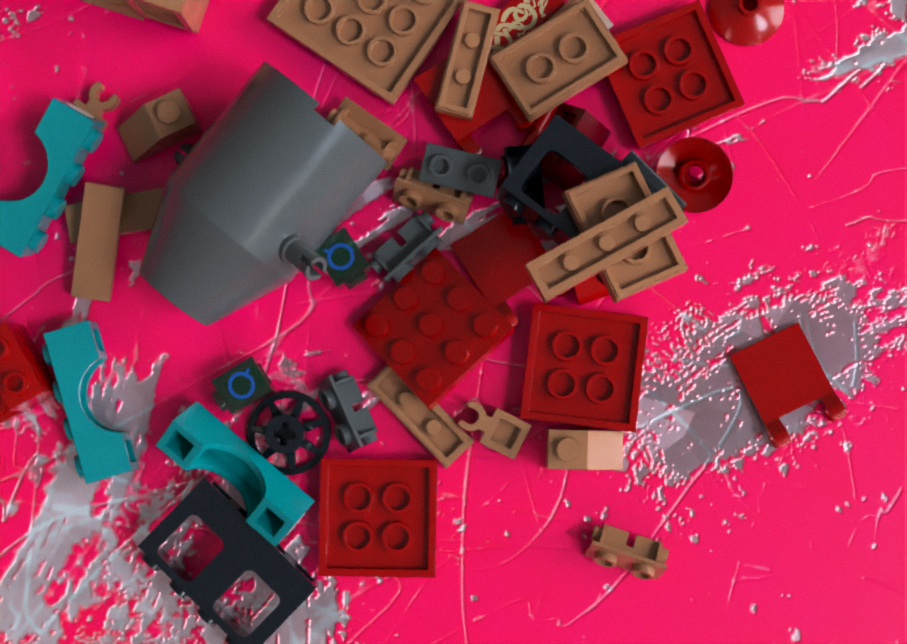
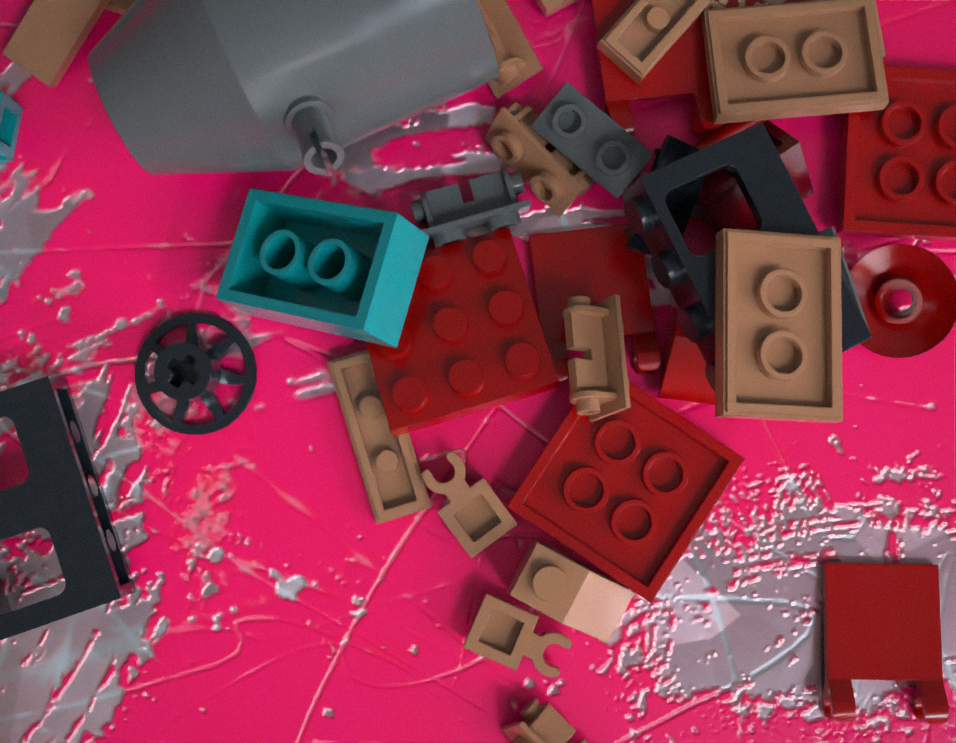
camera: 20 degrees right, 0 degrees up
teal arch [156,401,315,547] -> none
clear green brick [212,356,276,414] -> none
brick [316,227,372,291] -> none
dark grey hinge [317,369,378,453] -> none
red plate [318,458,438,578] -> none
nougat plate [524,186,689,303] -> none
none -> teal brick [216,188,429,348]
none -> nougat plate [463,591,572,678]
none -> nougat hinge [562,294,631,422]

